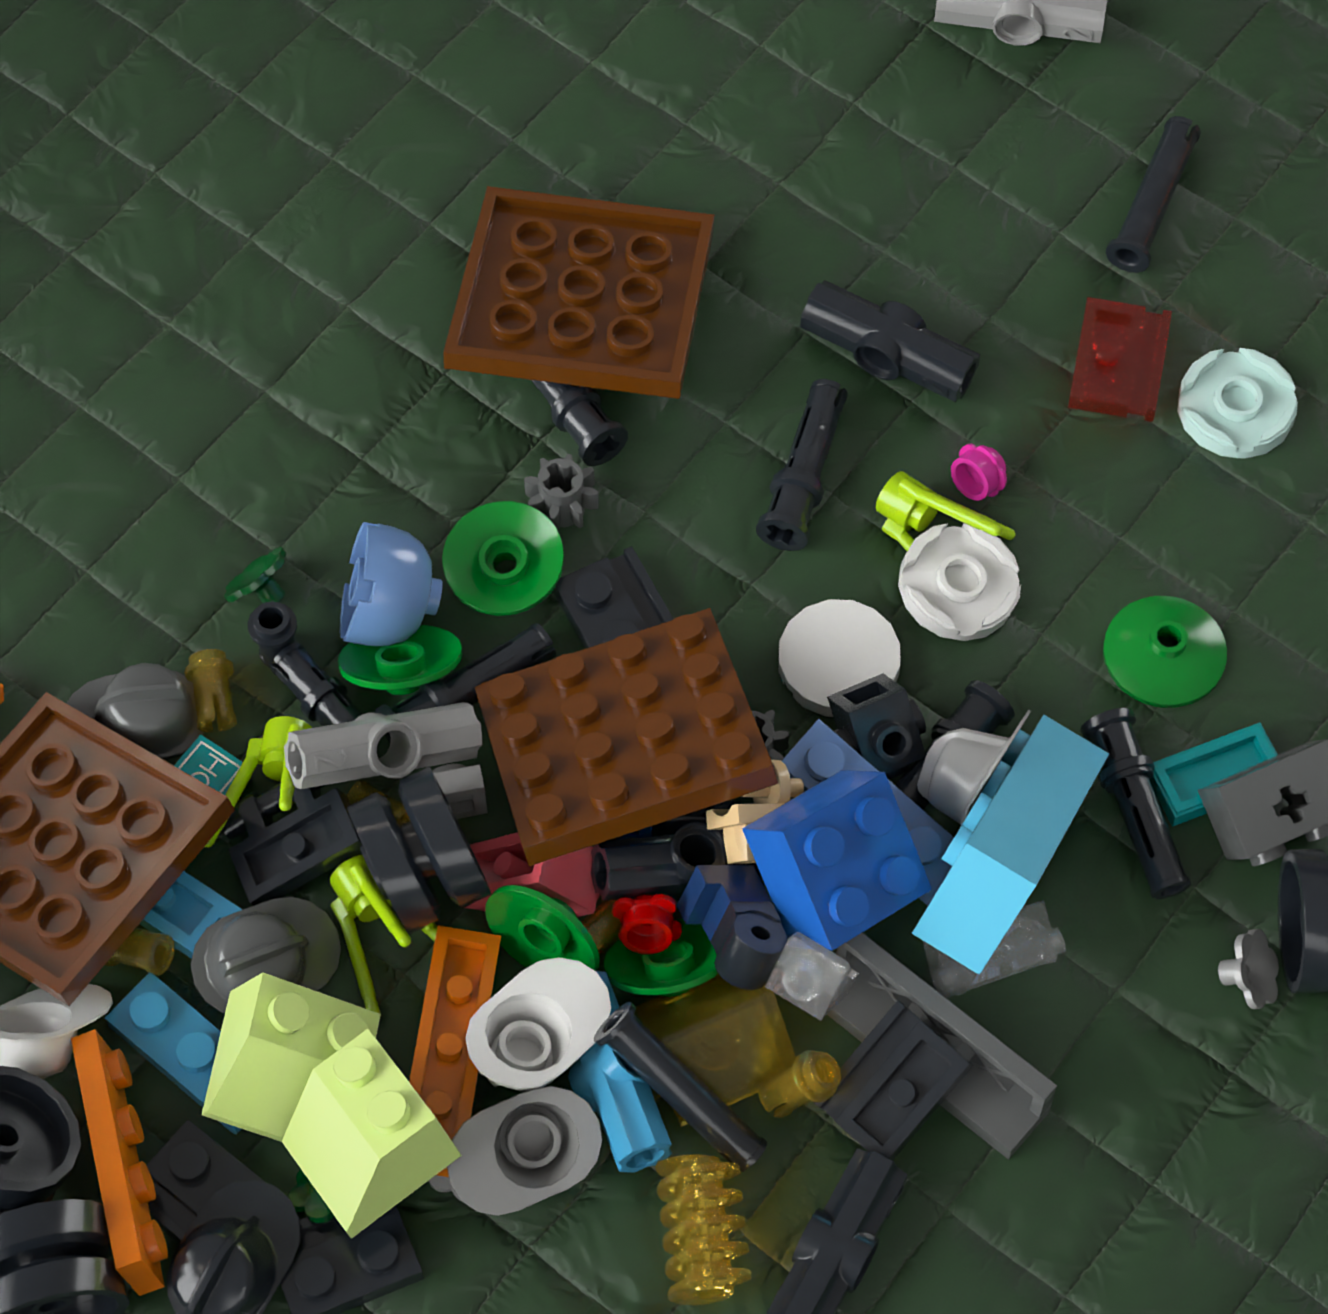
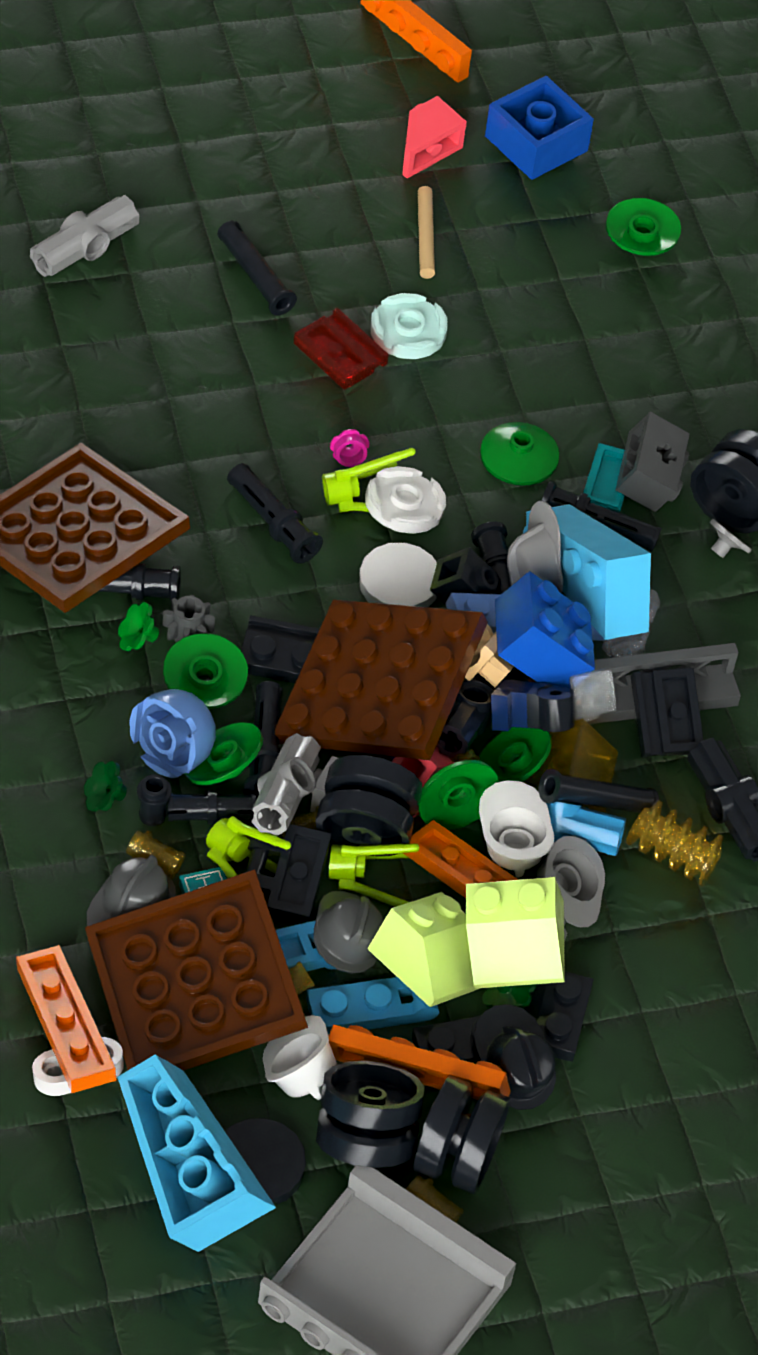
camera: 60 degrees left, 10 degrees down
red plate [612,894,682,954] -> none
clear yellow pin [759,1050,841,1118] -> none
black piece [800,280,981,402] -> none
none -> green plant [118,602,159,652]

